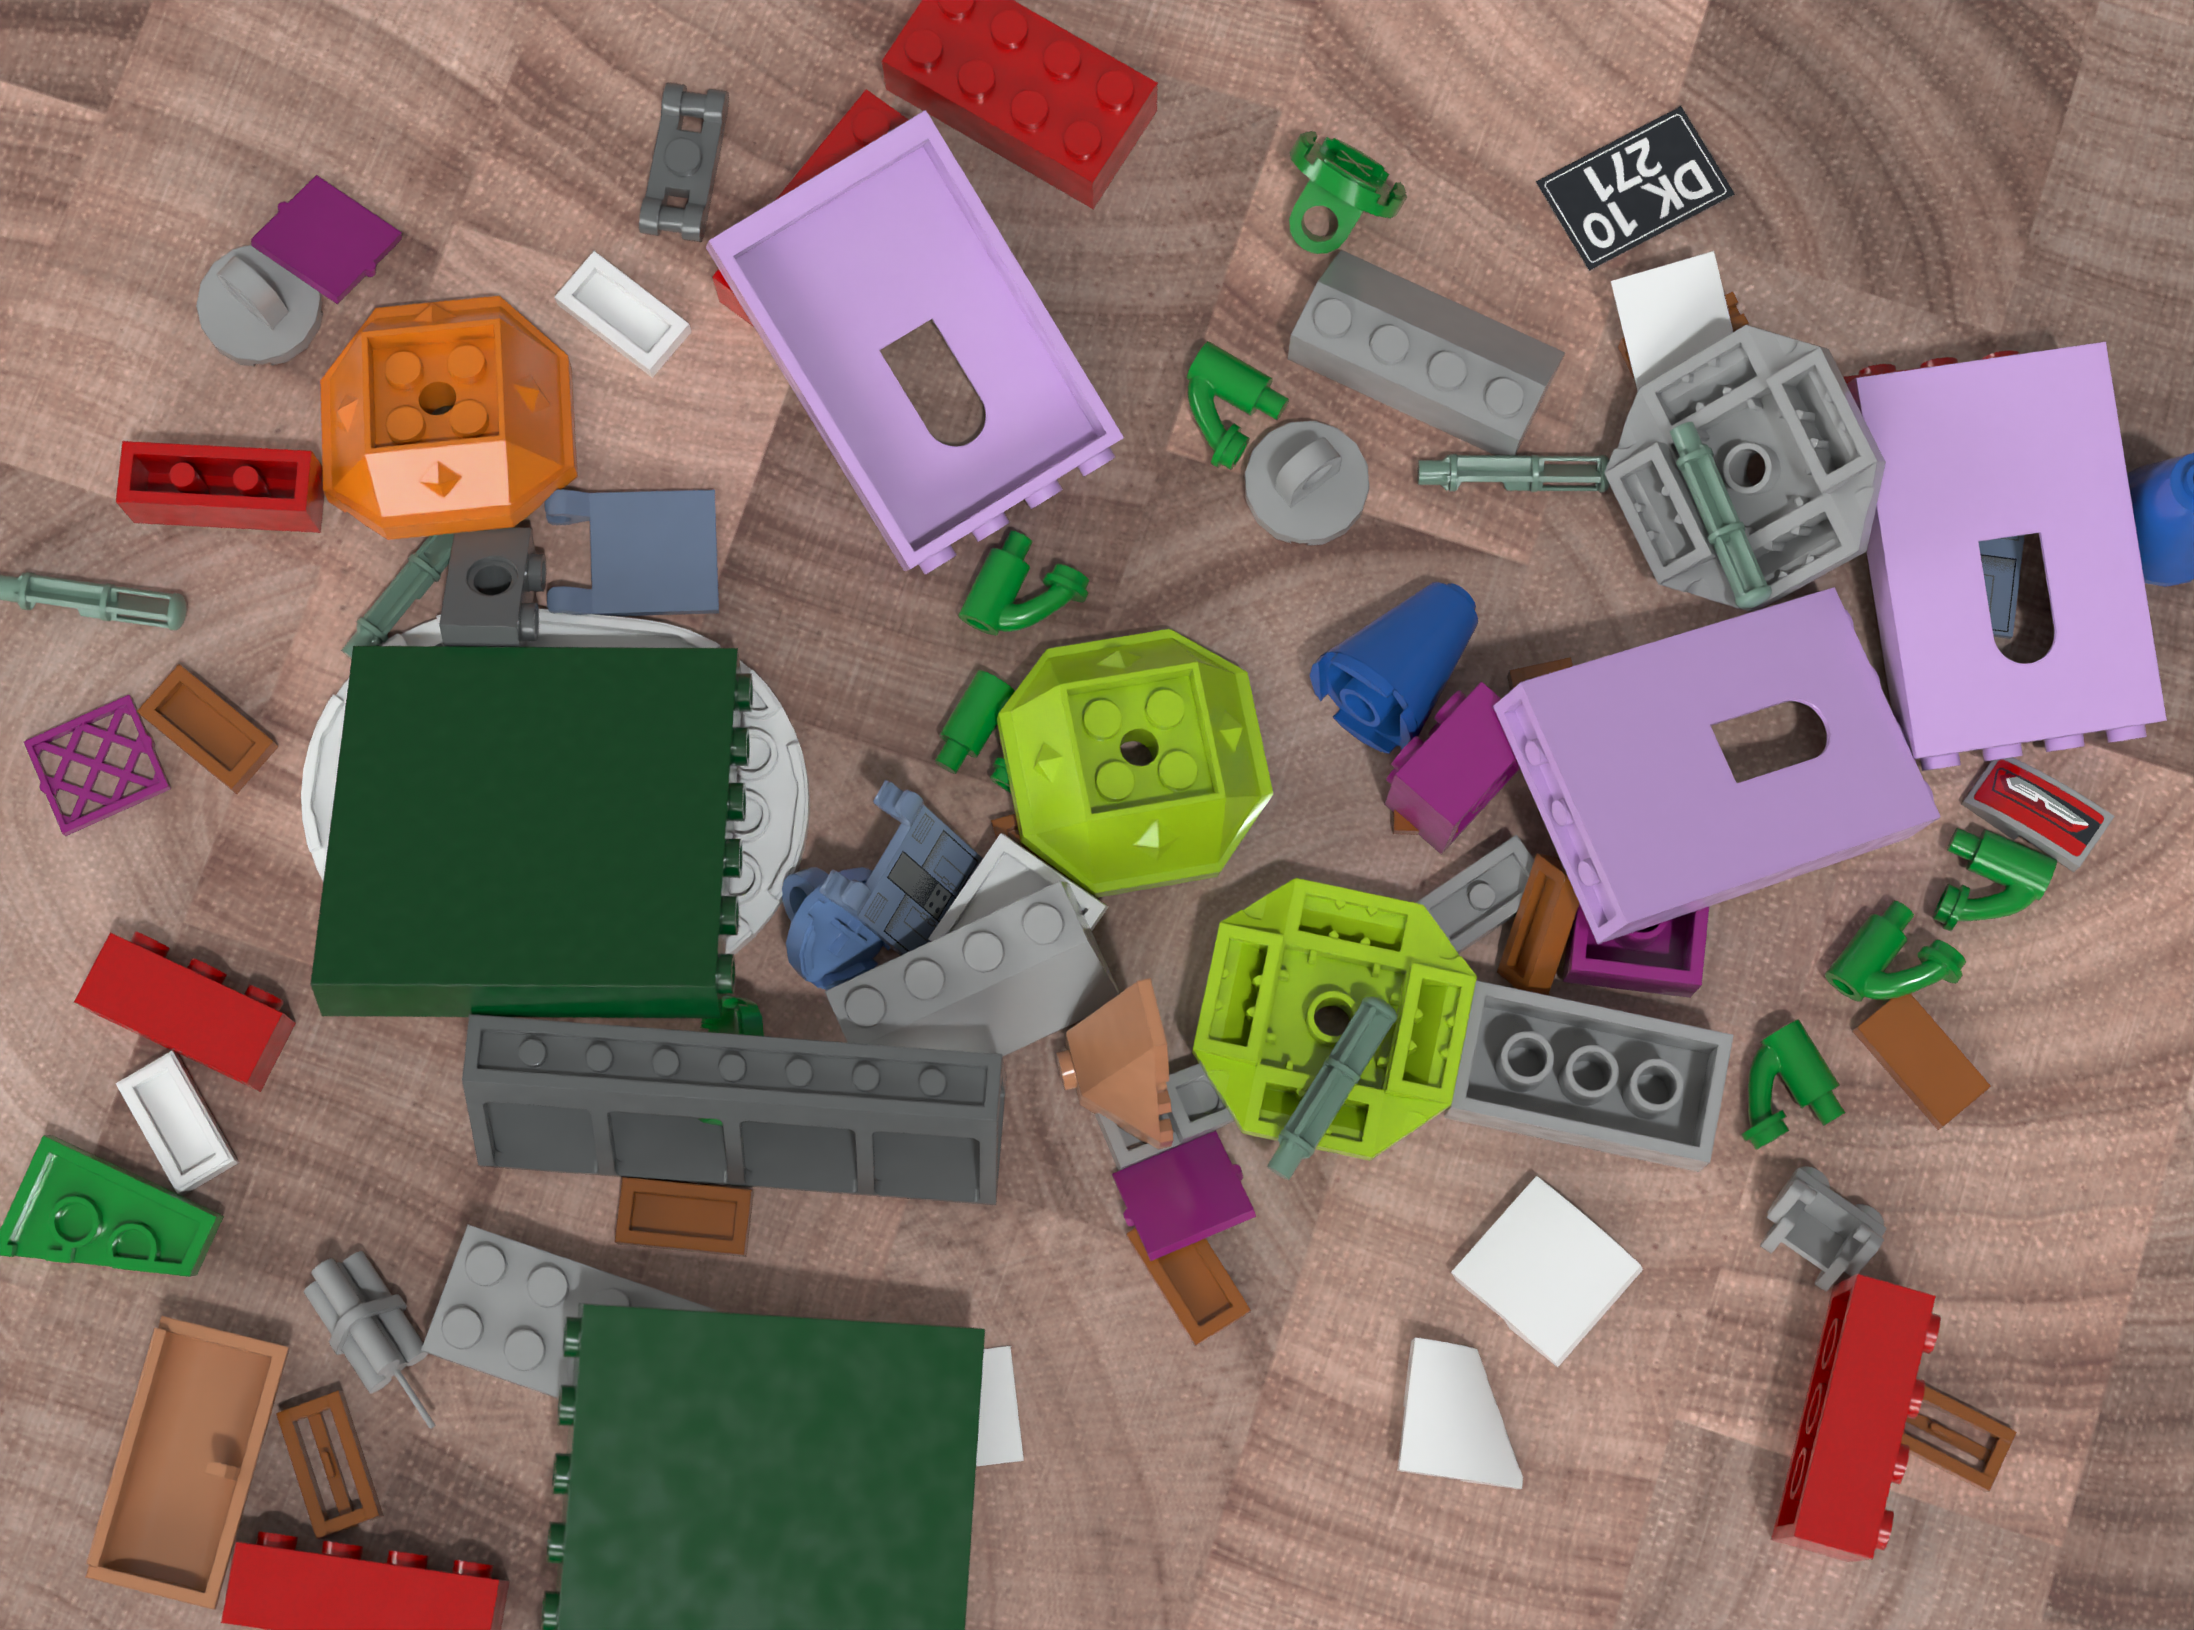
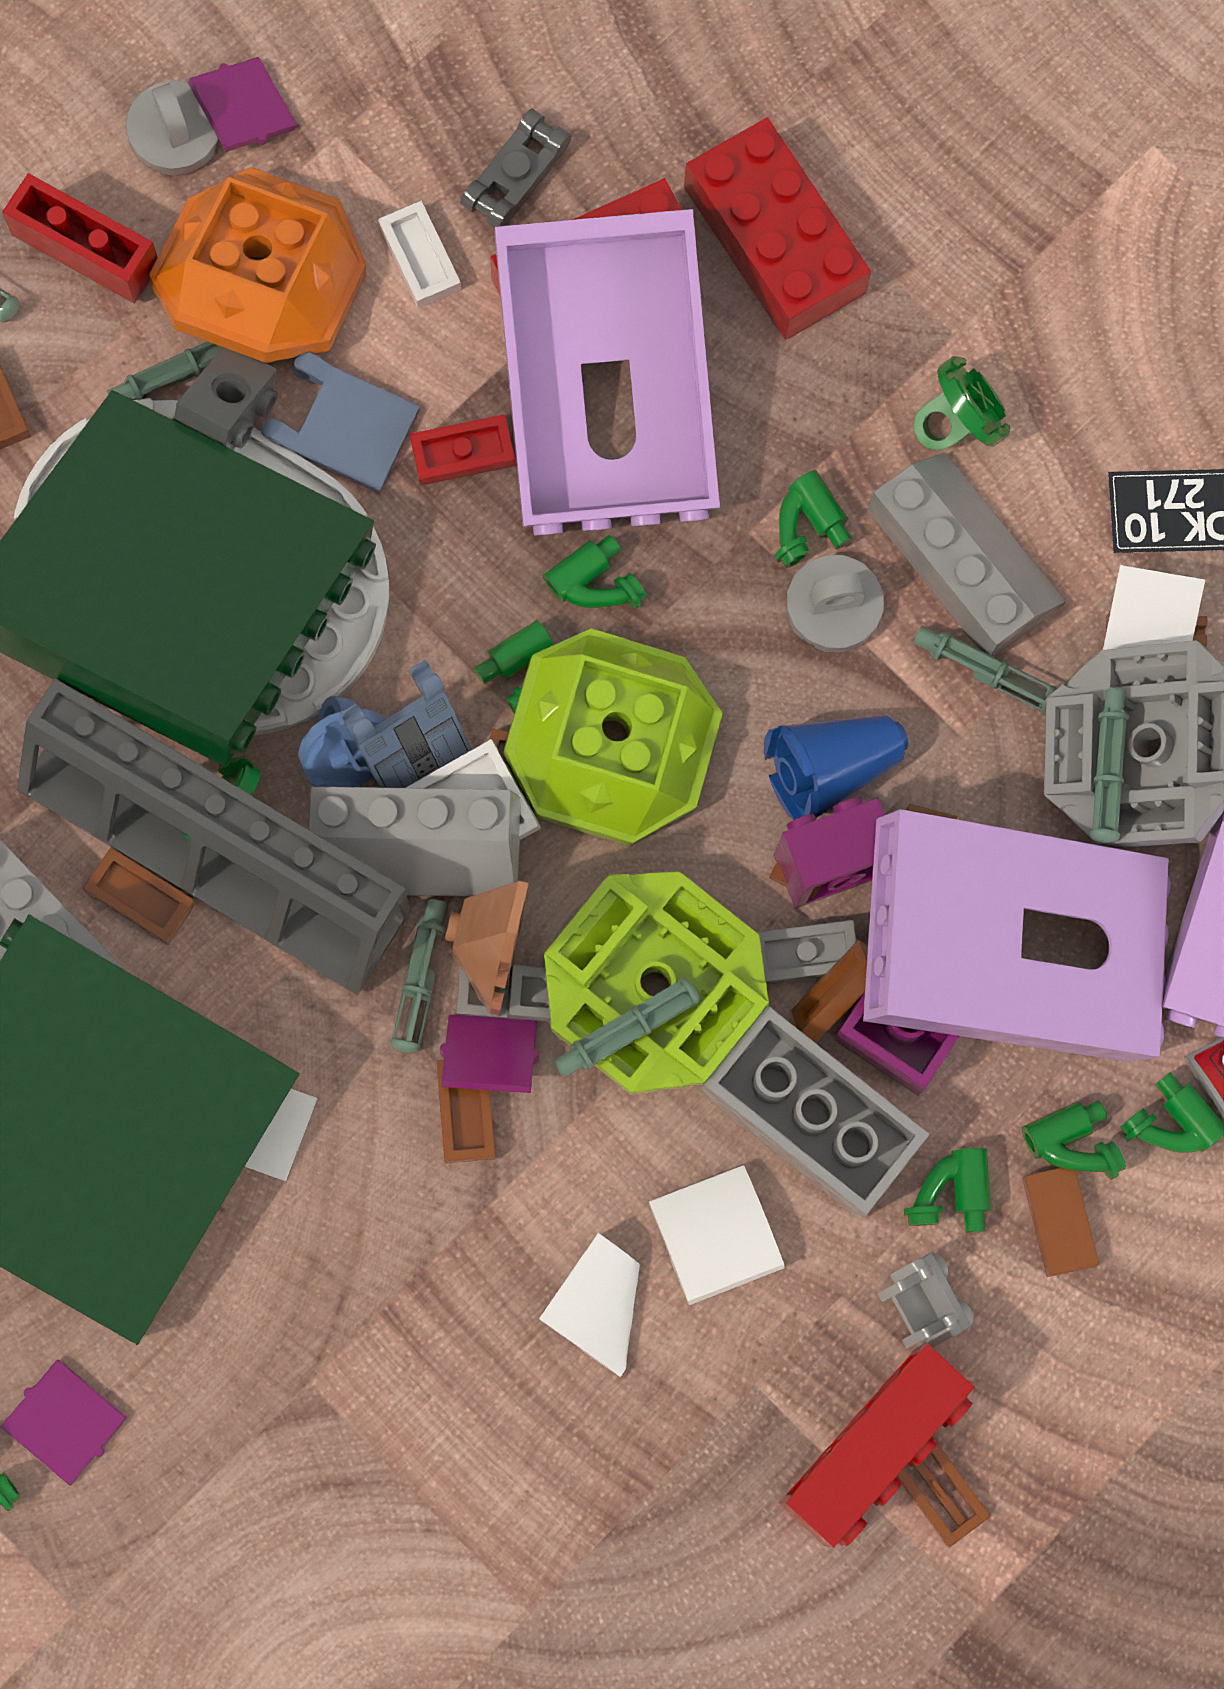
camera: 20 degrees right, 0 degrees up
none -> sand green piece [390,899,447,1054]
none -> red plate [409,414,516,486]

